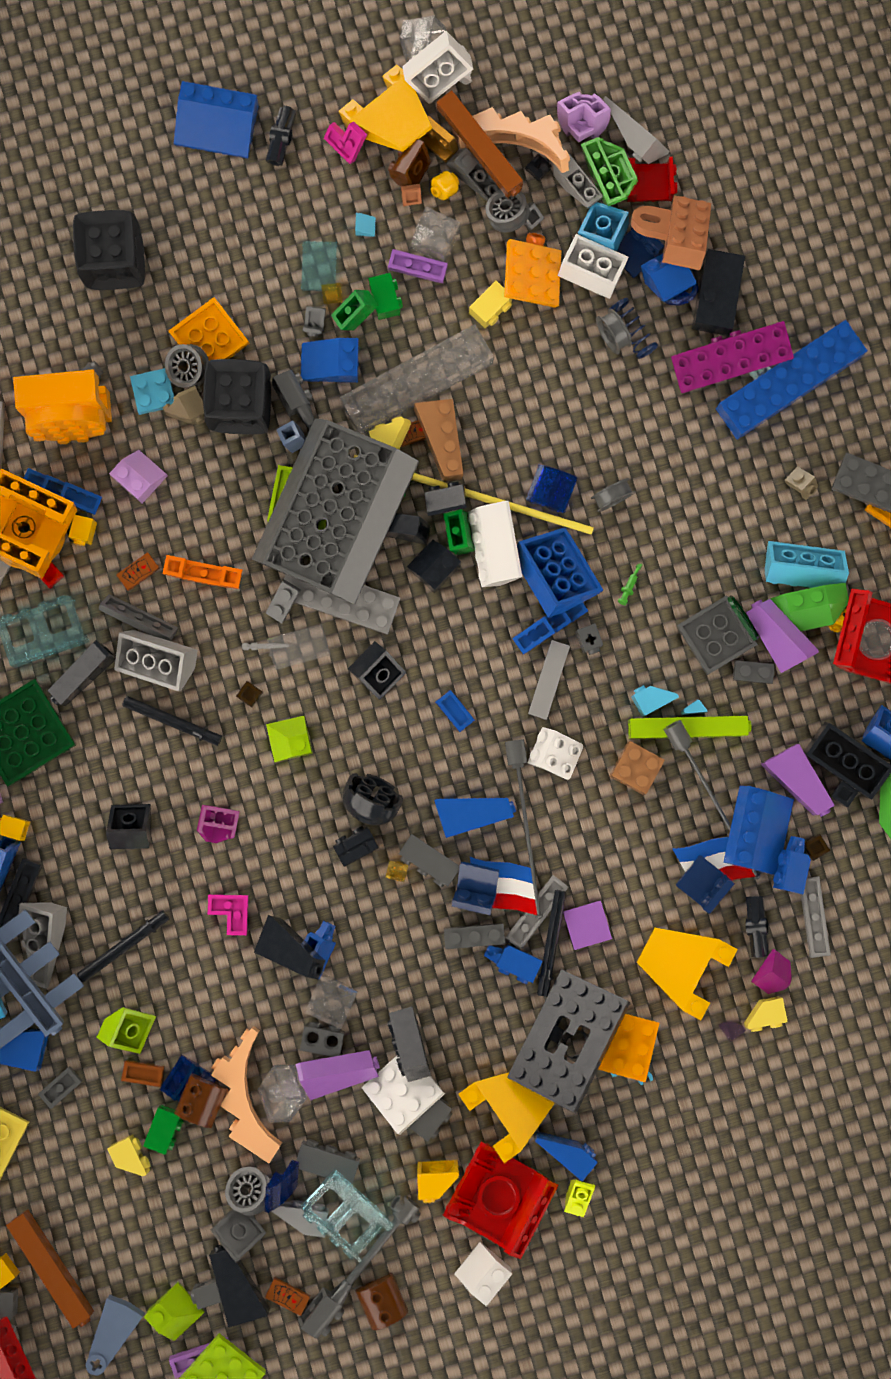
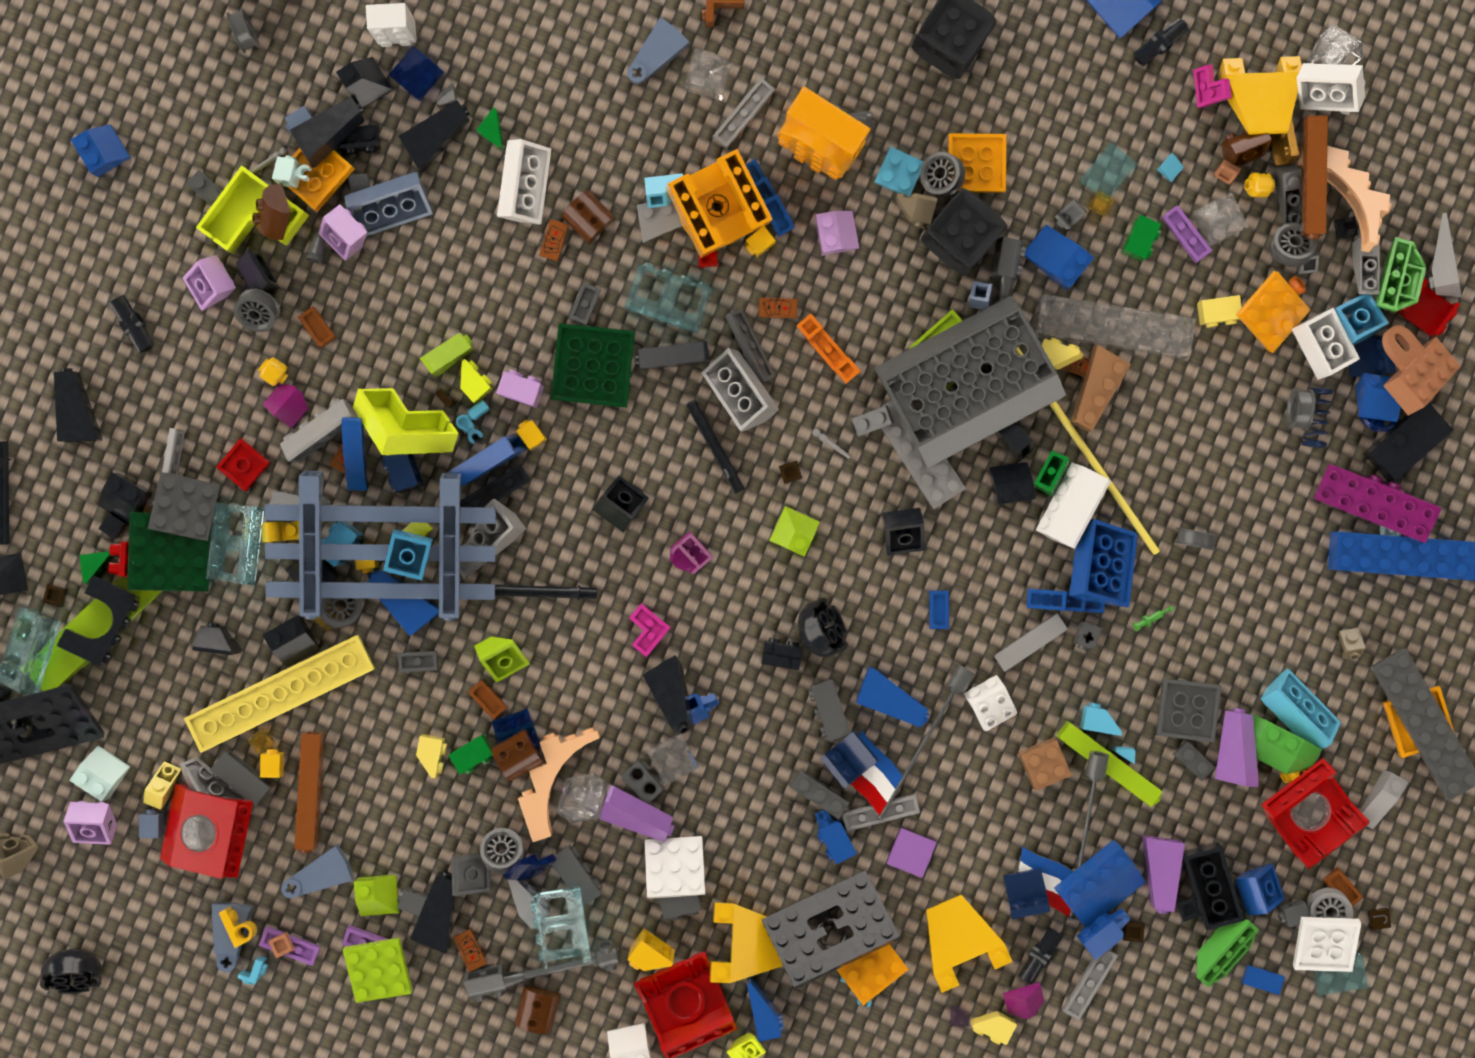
camera: 45 degrees right, 5 degrees up
clear piece [267,624,331,670] -> none
green brick [331,290,379,330] -> none
clear yellow plate [385,860,408,882] -> none
black brick [387,1006,431,1082] -> none
slope [425,481,468,516] -> none
clear blue slope [526,464,578,513] -> none
black axle [537,890,566,997] -> none
lavender brick [557,92,611,142] -> none
dark green window [727,595,760,641] -> none

